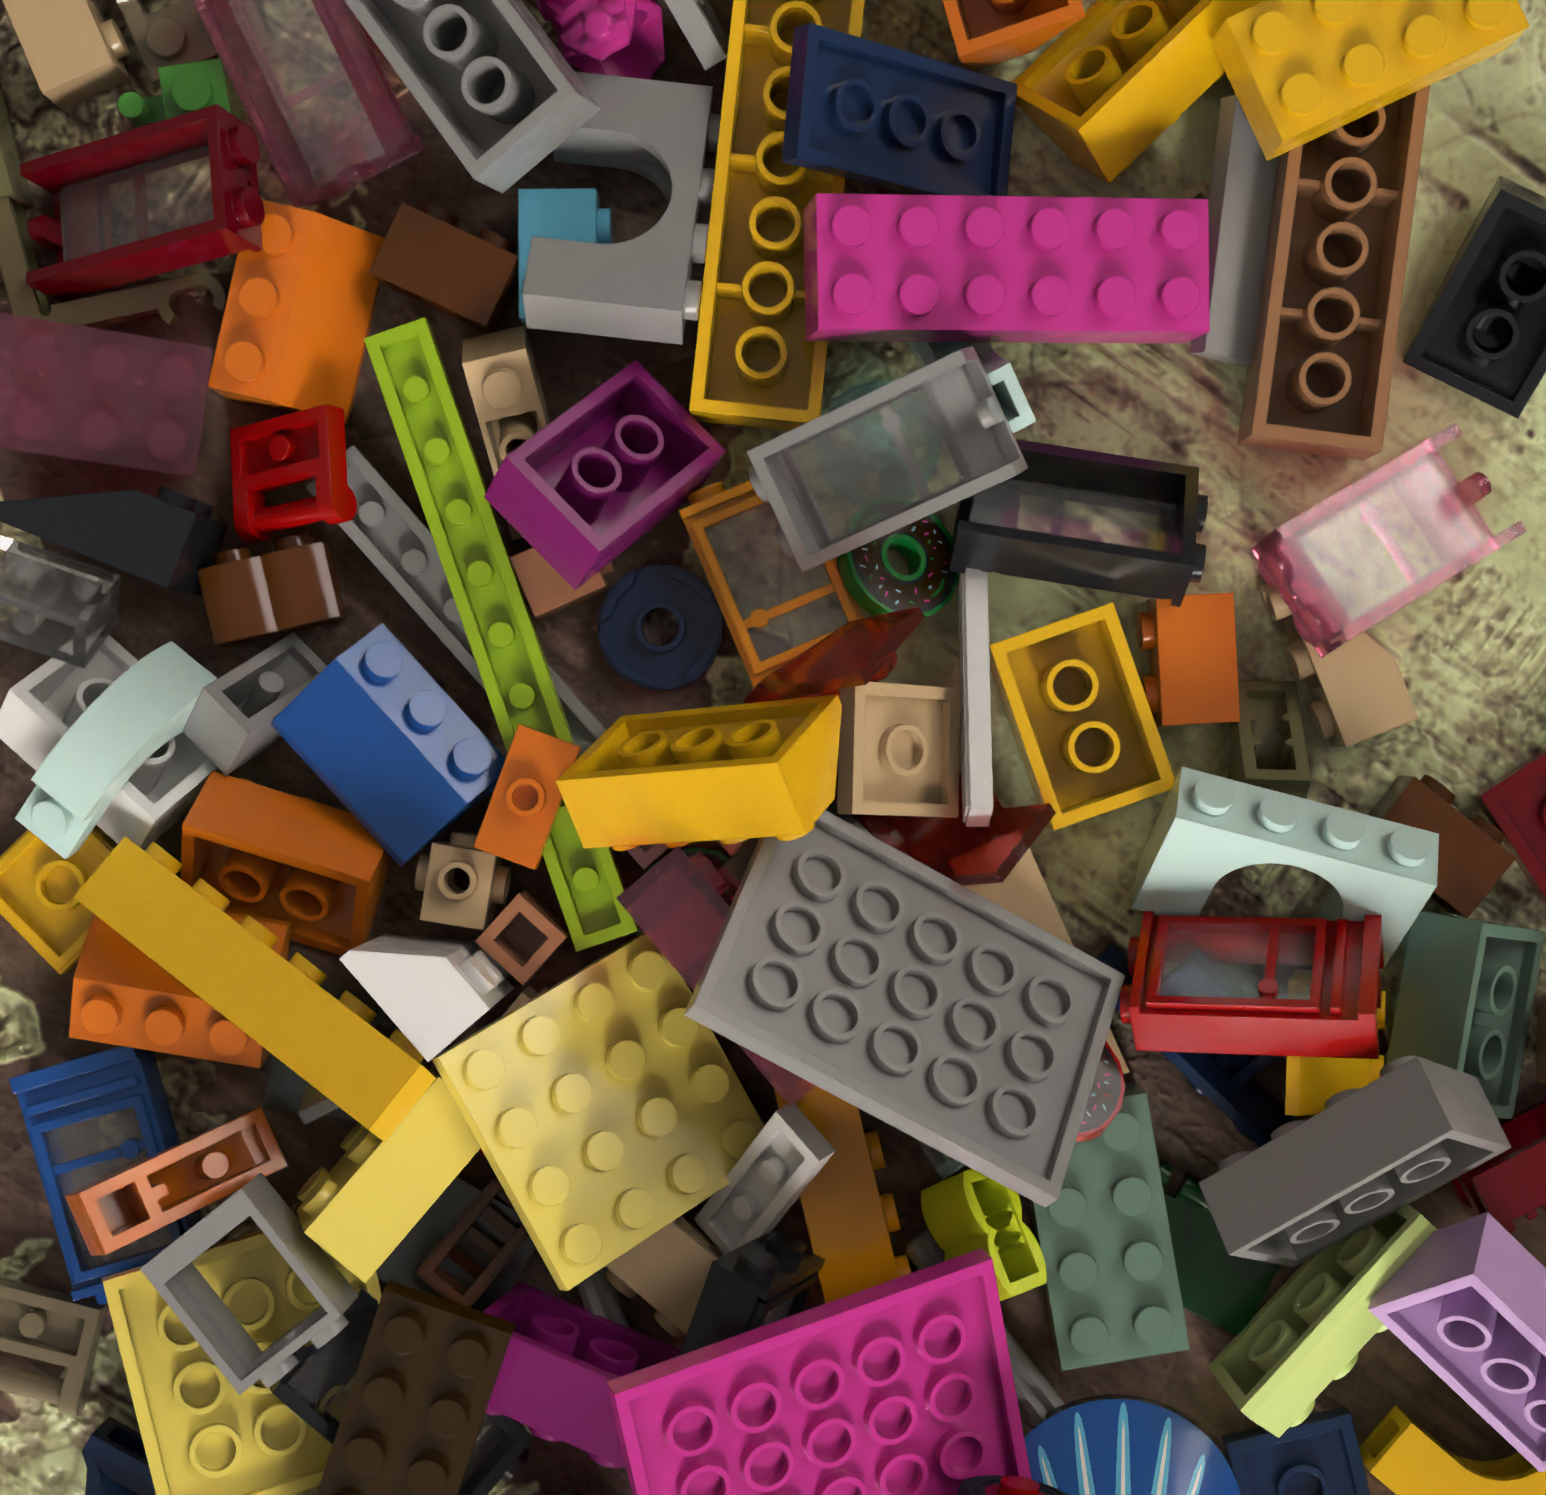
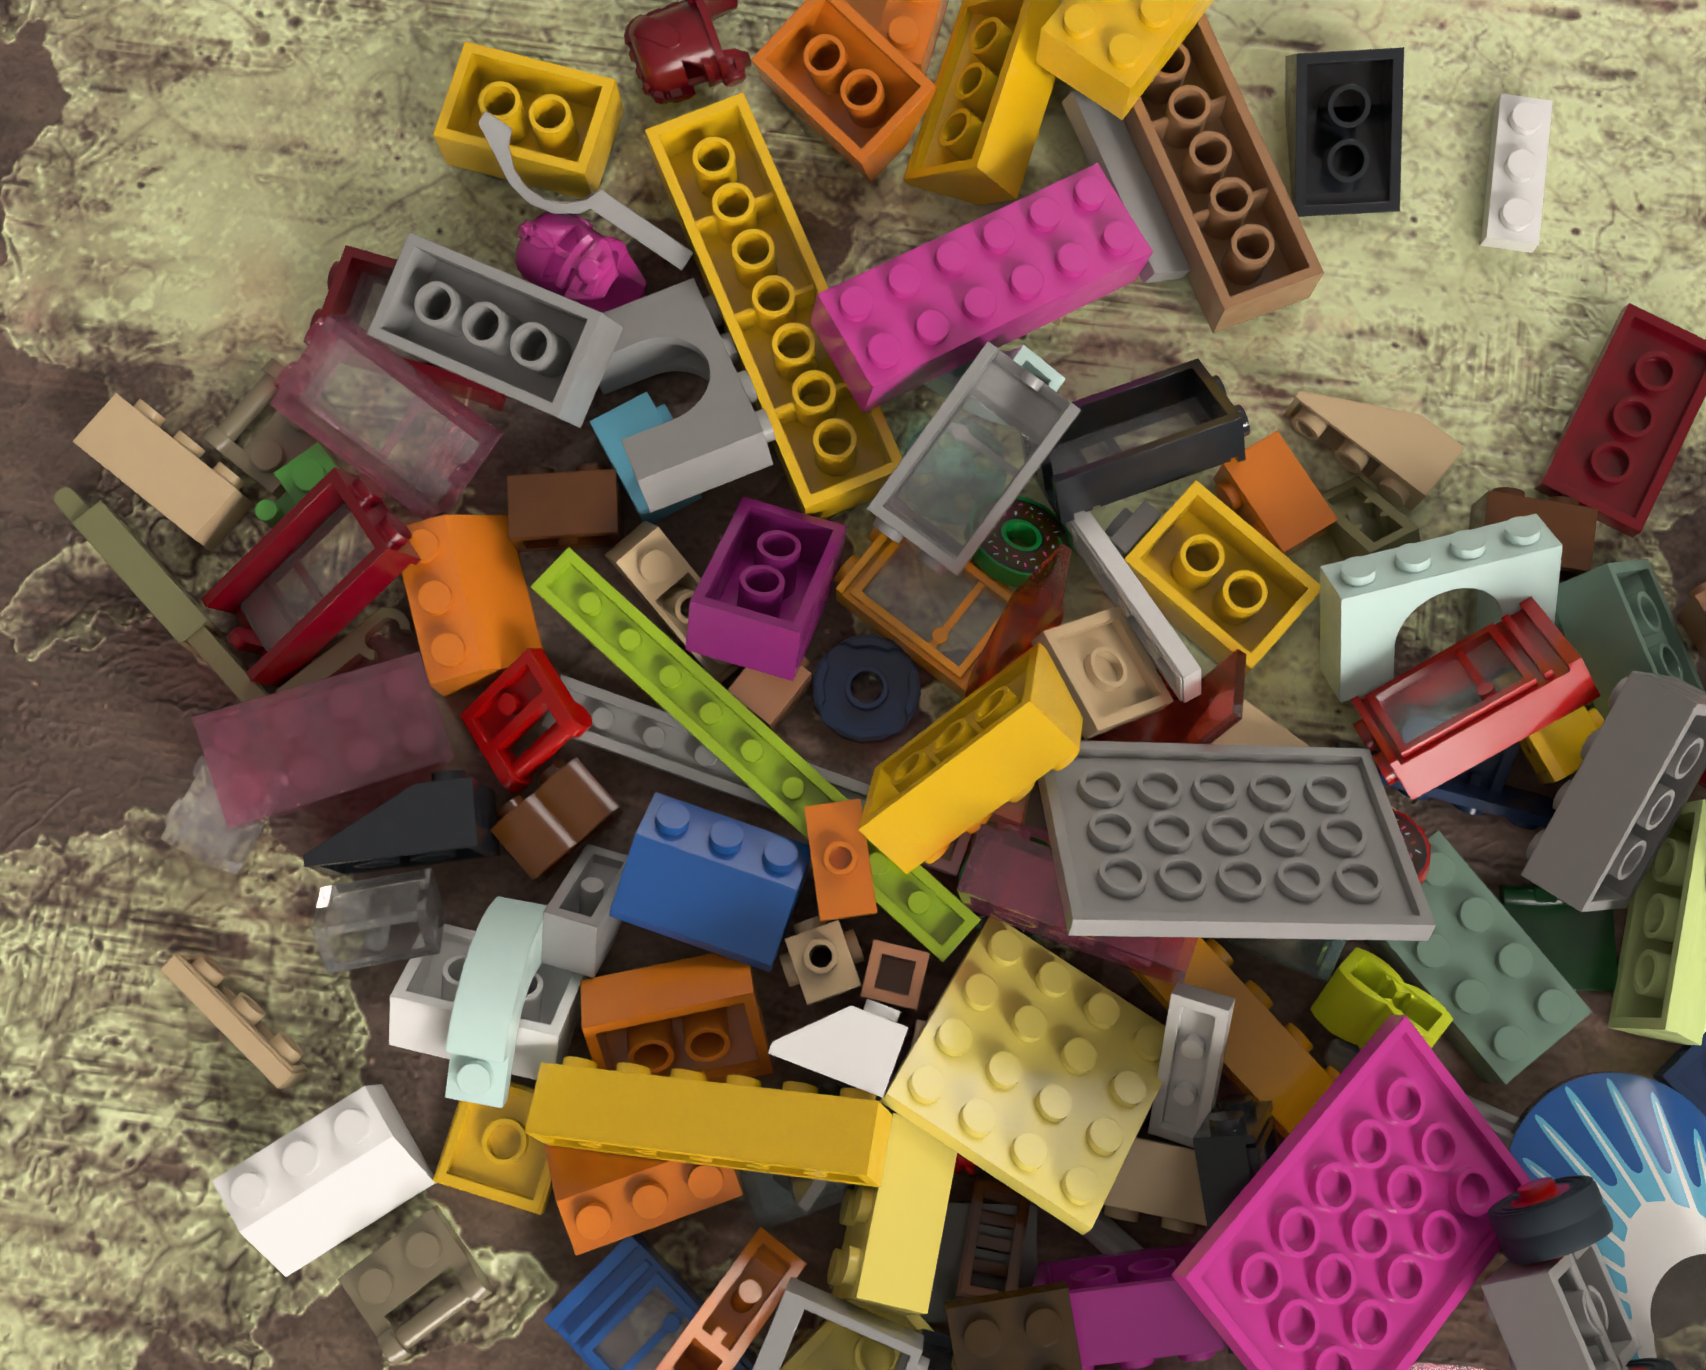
camera: 30 degrees left, 10 degrees down
dark blue plate [782,23,1017,196] -> none
door [1251,423,1527,658] -> none
none -> light grey plate [1105,500,1161,559]

